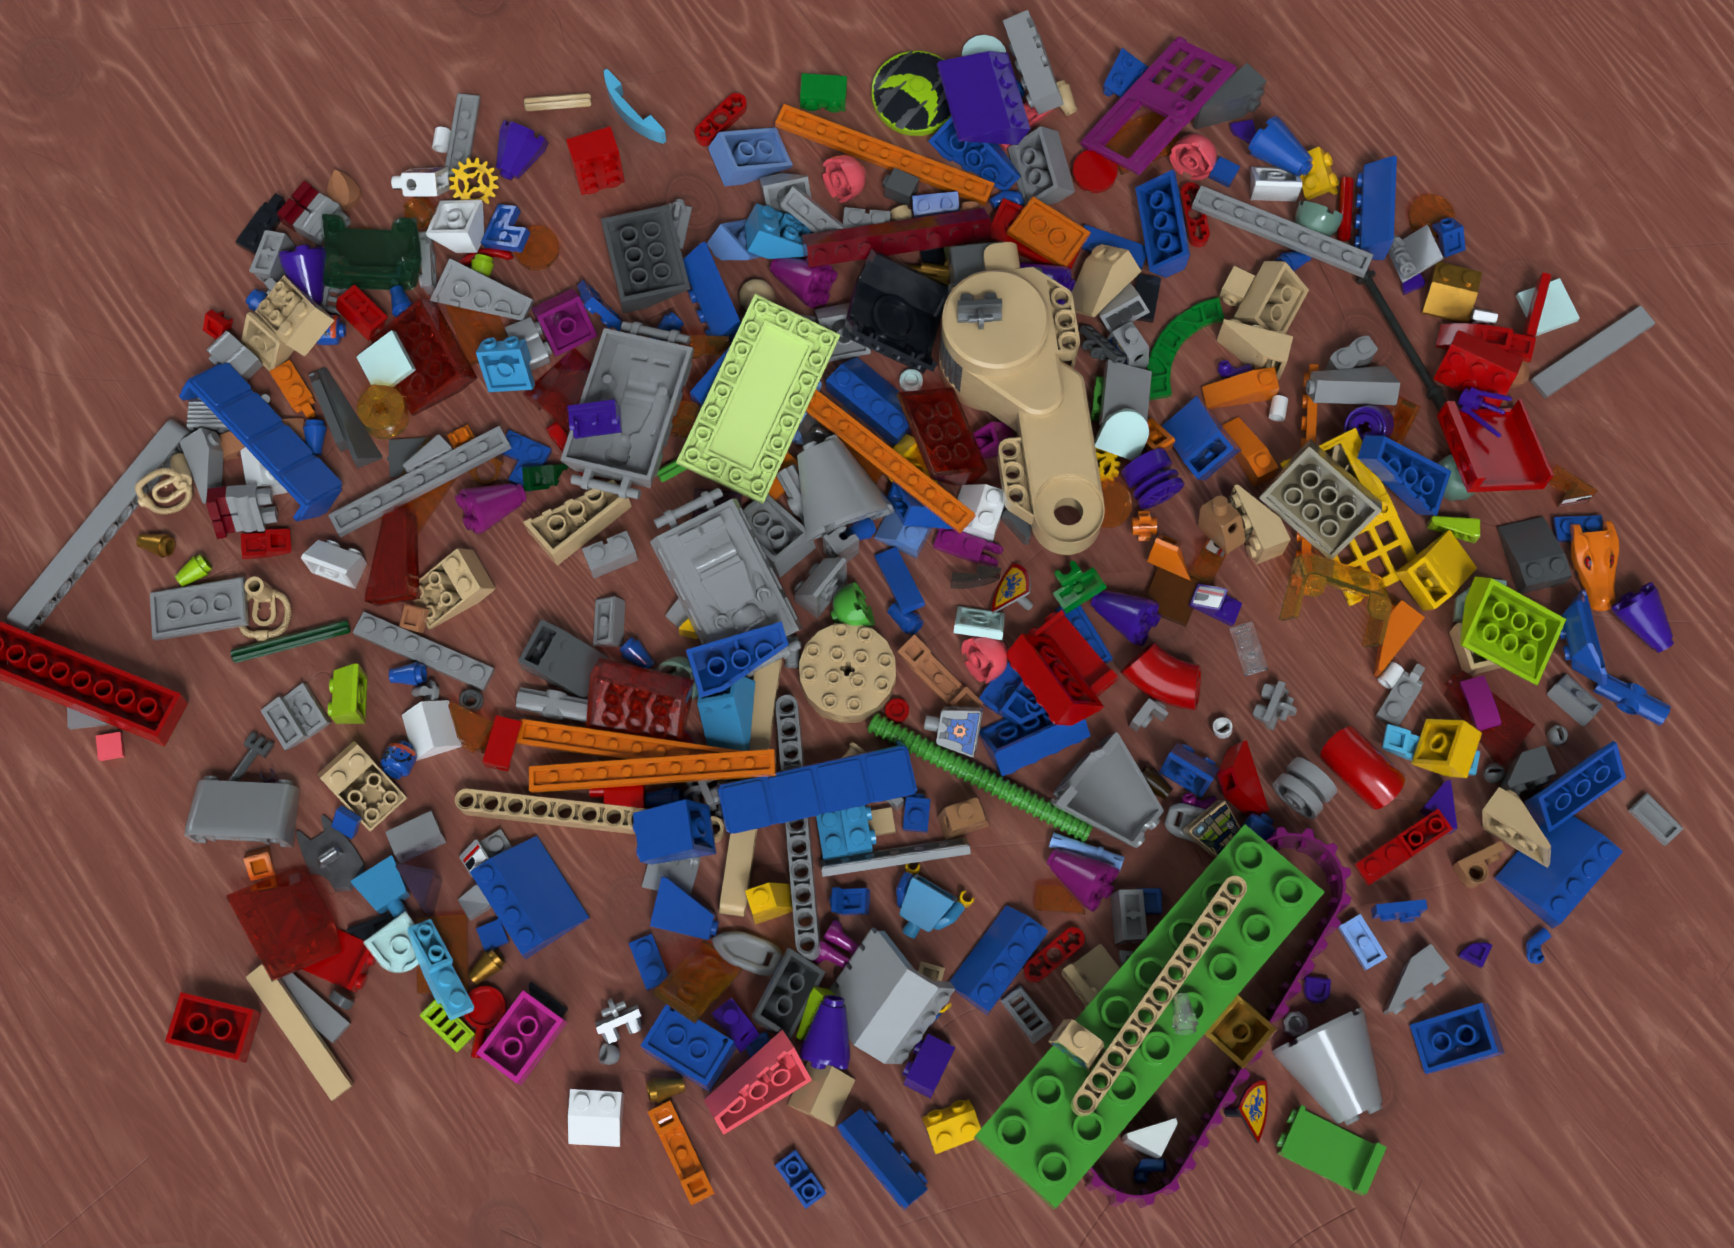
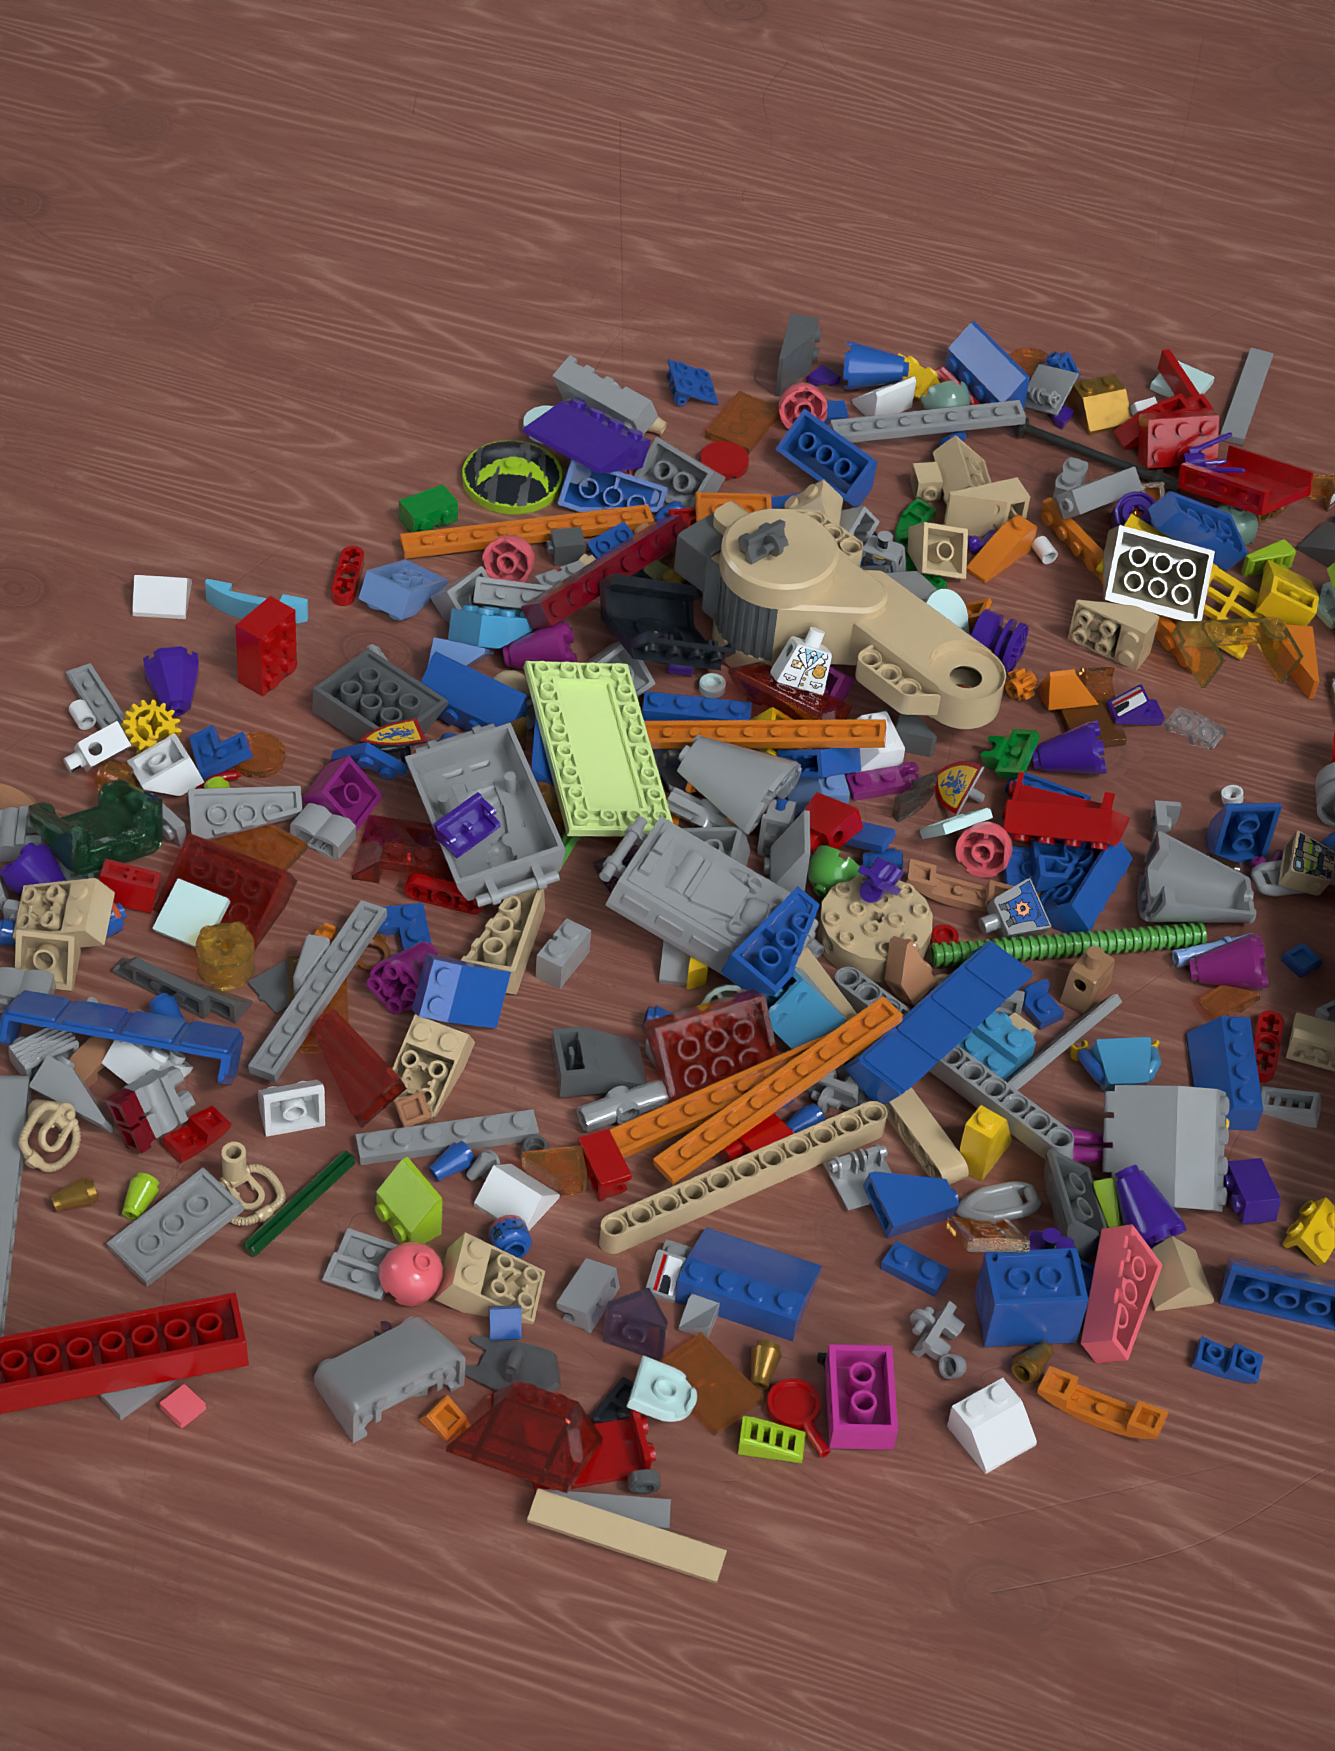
camera: 40 degrees left, 25 degrees down
red brick [165,992,261,1063] -> none
dark grey hinge [228,731,274,782] -> none
orange hinge [269,360,317,420] -> none
dark azure torso [351,855,411,919] -> none
blue cone [390,285,415,321] -> none
medium azure slope [407,919,474,1021] -> none
dark azure plate [476,336,535,392] -> none
blue tile [476,919,509,951] -> none
dark green slope [522,463,569,491] -> none
tan axle [524,93,592,111] -> none
light grey slope [593,596,625,647] -> none
blue slope [633,799,716,865] -> none
blue bracket [829,887,870,916] -> none
magenta door [1080,36,1236,175] -> none
light grey hinge [1110,889,1147,944] -> none
red brick [1120,642,1201,711] -> none
blue slope [1162,396,1241,481] -> none
medium nougat torso [1198,496,1246,554] -> none
red slope [1217,740,1269,817] -> none
orange slope [1222,417,1279,487] -> none
light grey hips [1253,681,1297,731] -> none
white hinge [1378,661,1404,689] -> none
none -> white slope [133,575,192,619]
none -> shield [359,718,427,764]
none -> coral cylinder [379,1241,443,1307]
none -> blue slope [412,953,511,1028]
none -> white torso [770,627,832,695]
none -> red torso [805,792,863,854]
none -> dark purple hips [857,856,904,903]
none -> nougat slope [884,936,938,1006]
none -> tan slope [908,522,968,580]

